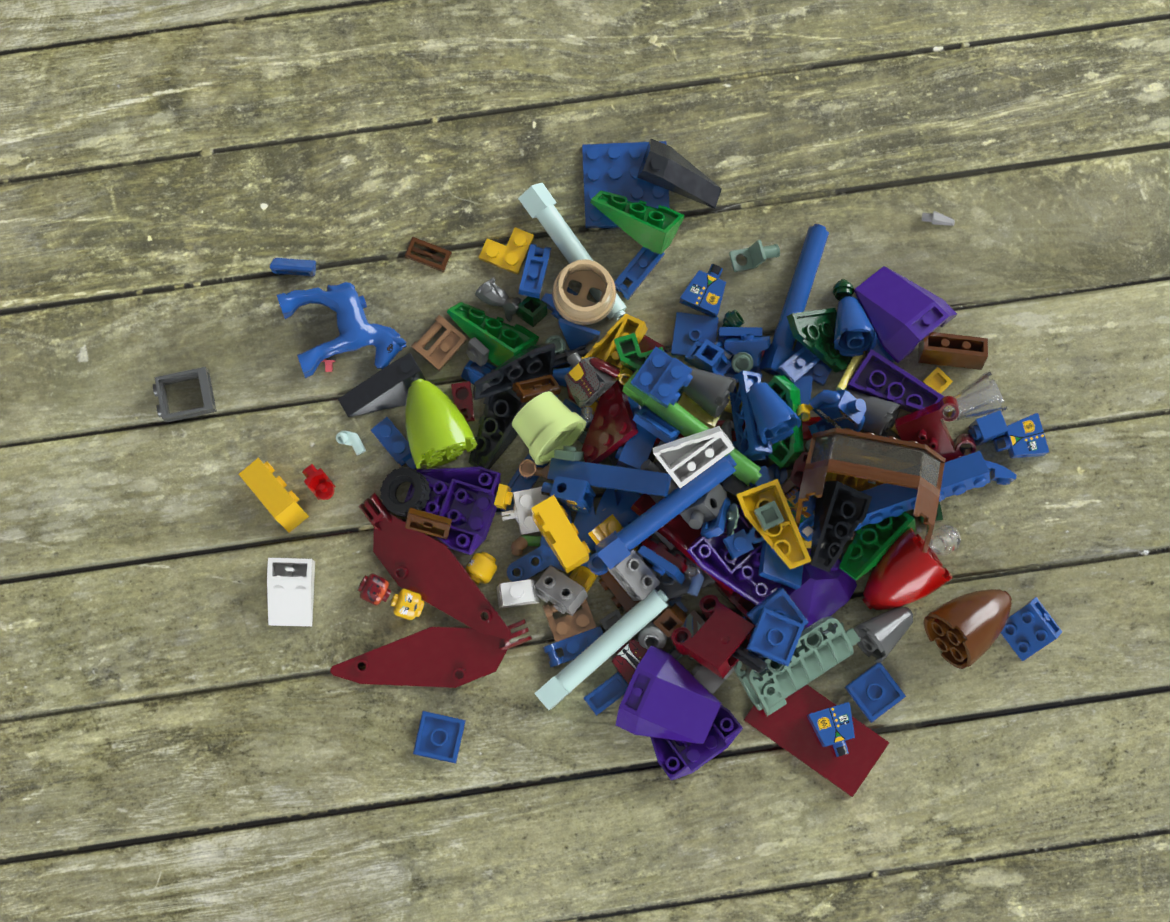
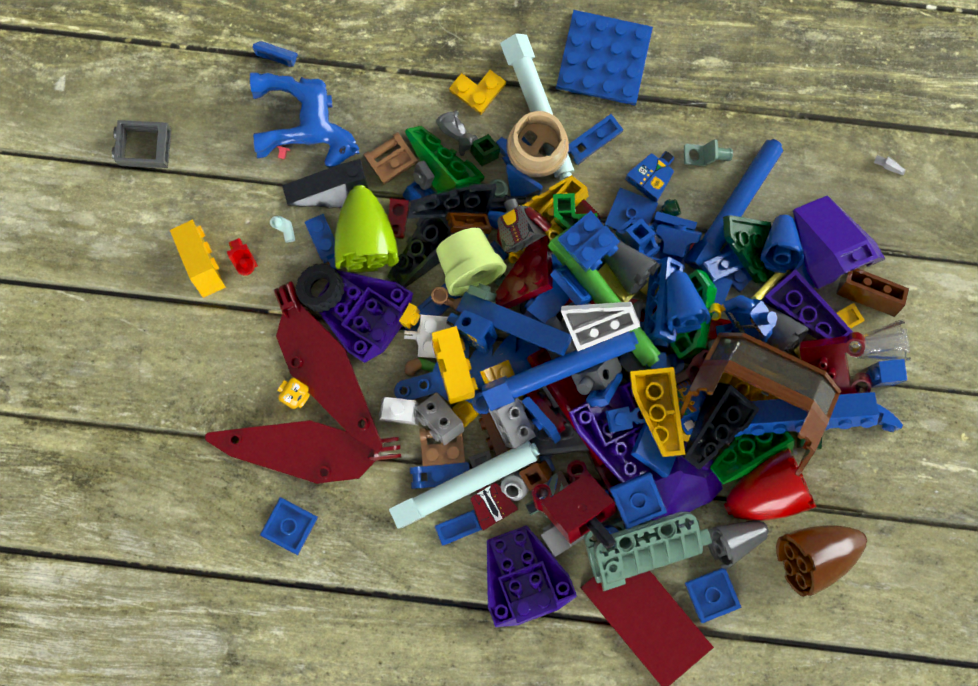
camera: 15 degrees right, 0 degrees up
white slope [267,558,315,627] -> none
dark red head [357,573,391,606] -> none
reddish brown tile [404,237,452,272] -> none
reddish brown tile [405,508,452,539] -> none
yellow head [465,552,497,585] -> none
blue plate [519,244,551,298] -> none
clear arm [579,407,594,428] -> none
green wedge [590,191,685,255] -> none
dark purple wedge [616,645,722,744] -> none
black wedge [637,139,722,209] -> none
arm [685,563,704,597] -> none
sand green piece [726,503,739,536] -> none
sand green plate [731,352,753,373] -> none
blue plate [746,607,805,667] -> none
sand green plate [754,500,785,531] -> none
blue torso [807,702,855,757] -> none
dark green plate [833,279,854,301] -> none
clear head [929,525,961,556] -> none
blue torso [994,413,1049,458] -> none
blue bracket [1001,597,1062,661] -> none

